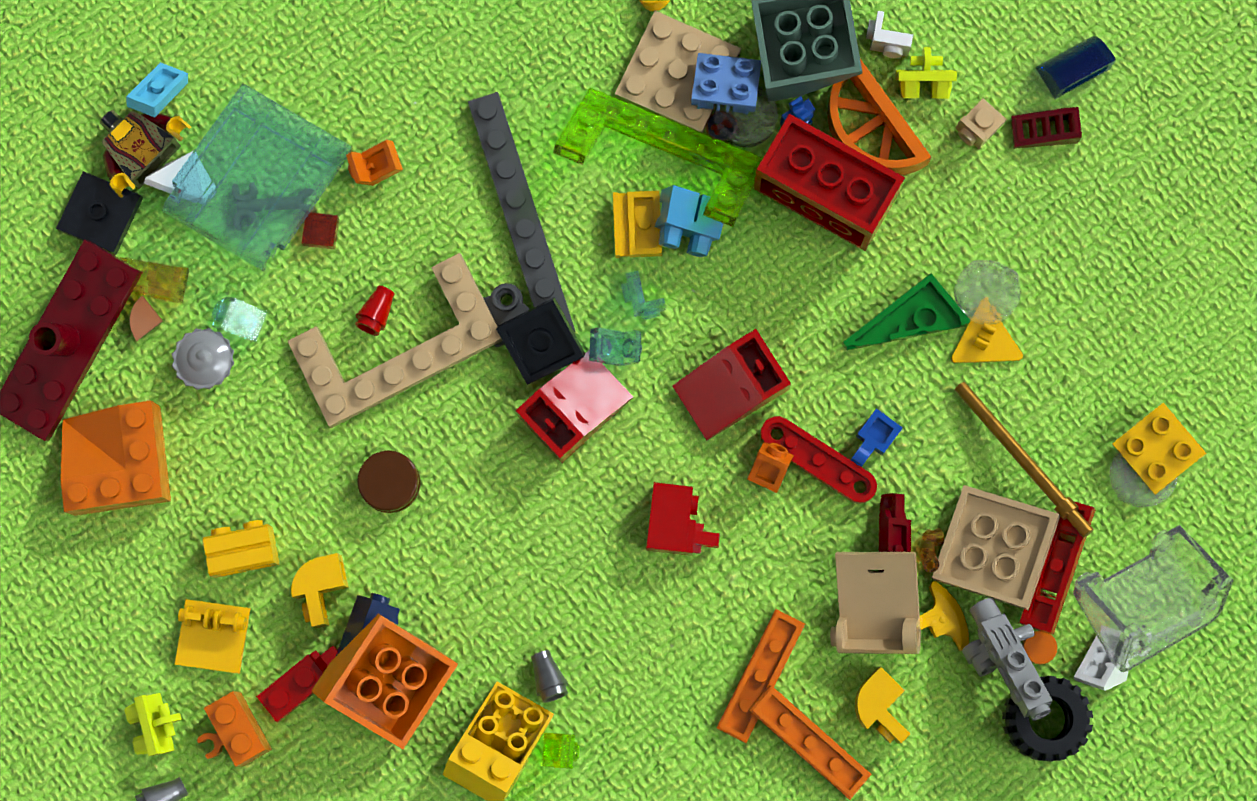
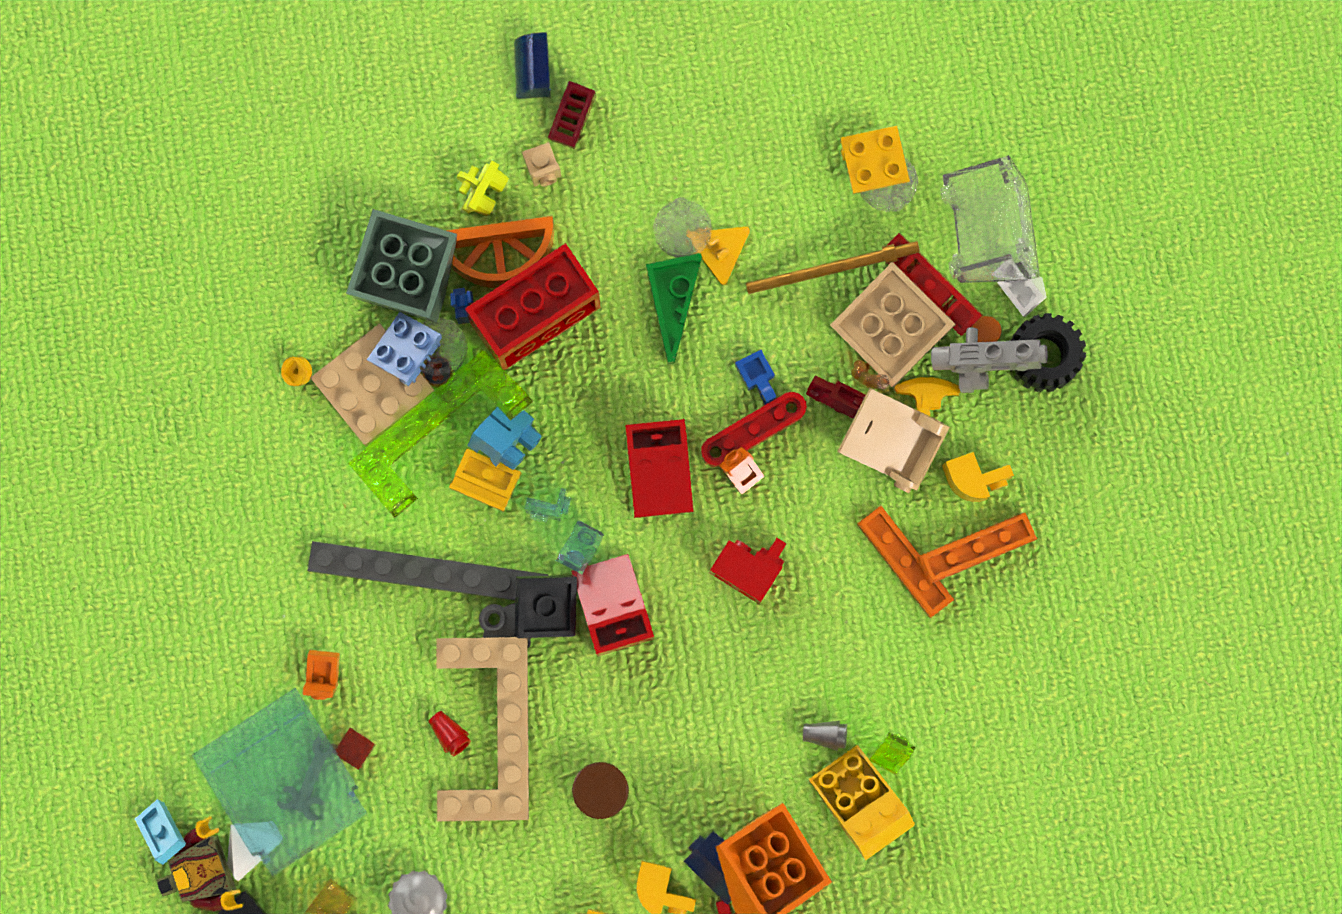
camera: 75 degrees left, 0 degrees up
clear light blue bracket [212,297,267,342] -> none
white bracket [866,11,913,58] -> none

